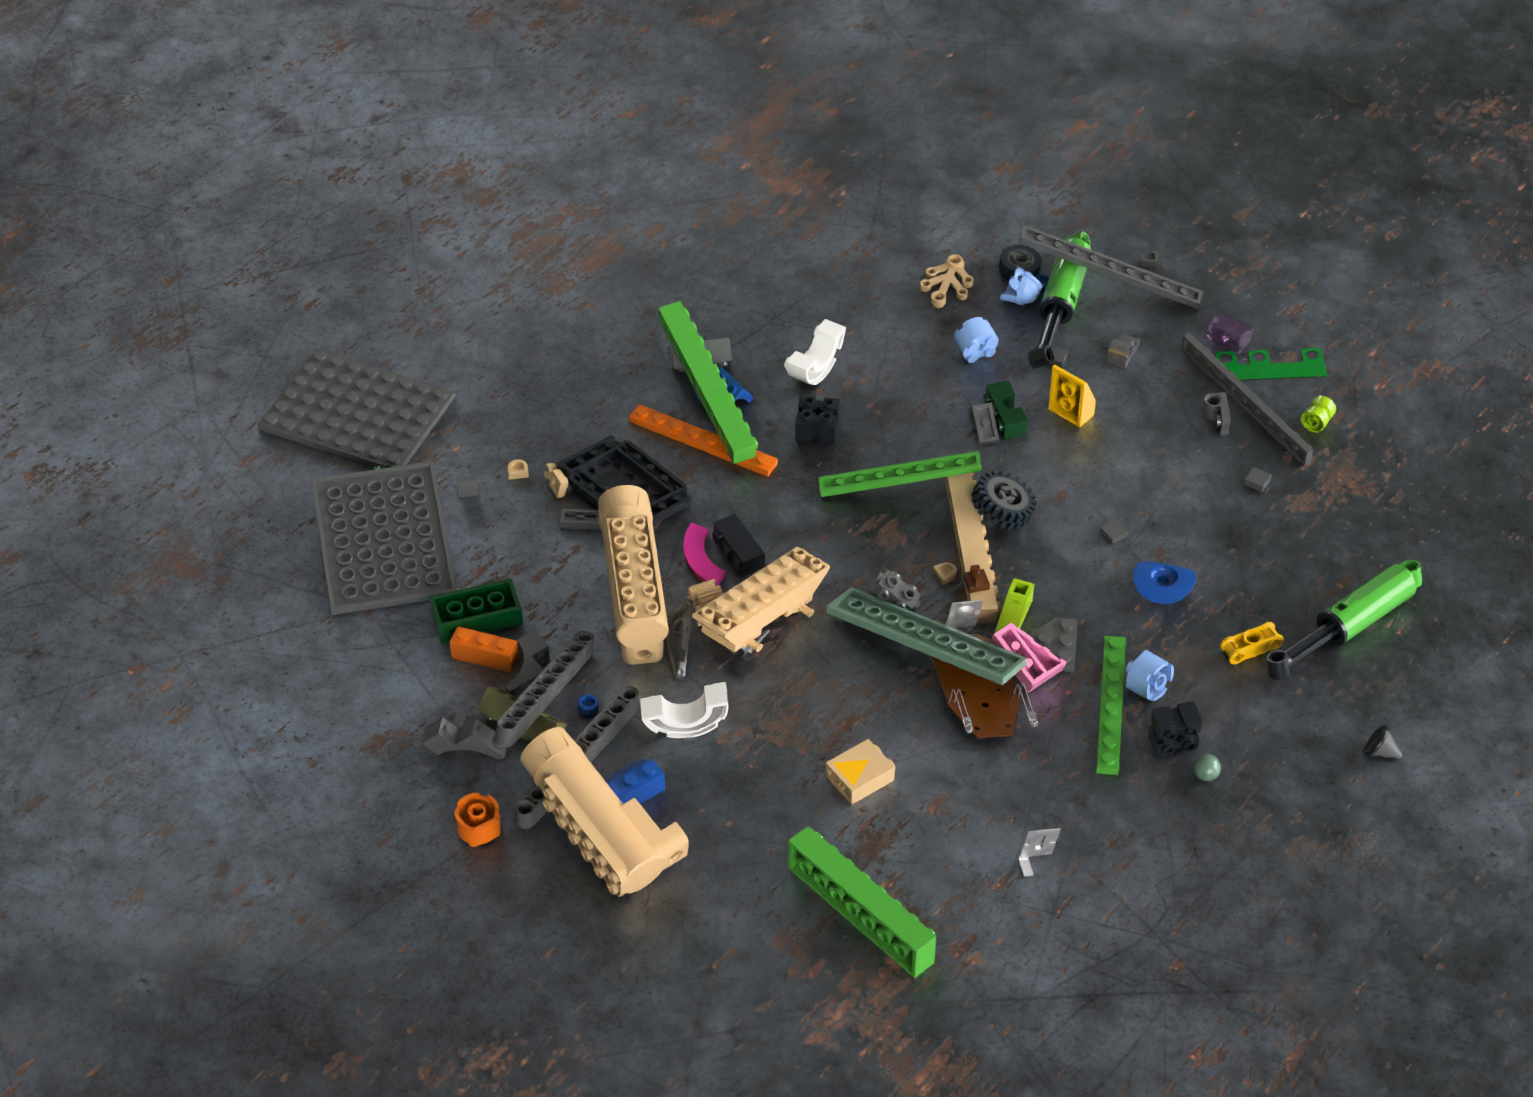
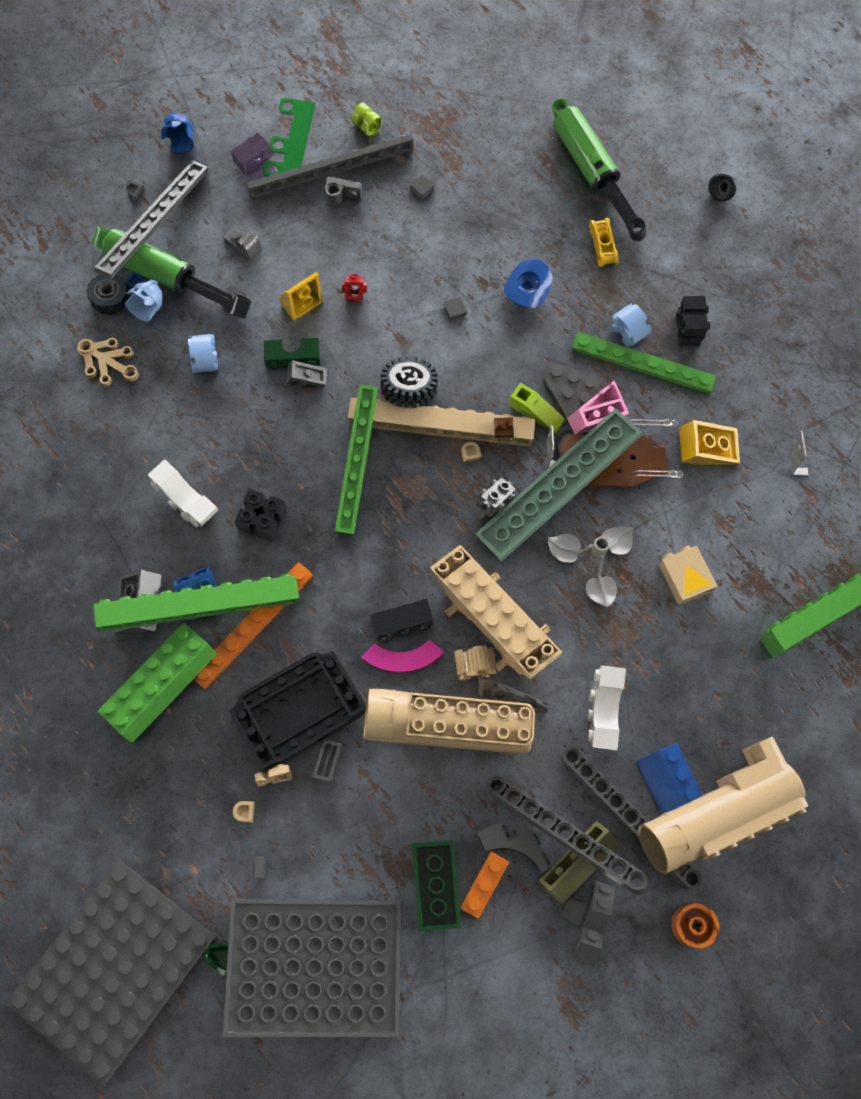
camera: 80 degrees left, 25 degrees up
blue tile [578,694,599,716] -> none
sand green piece [1193,754,1221,782] -> none
none -> bright green brick [98,623,217,743]
none -> blue helmet [161,112,194,154]
none -> red brick [342,274,367,302]
none -> light grey plant [548,526,634,607]
none -> yellow slope [679,420,740,465]

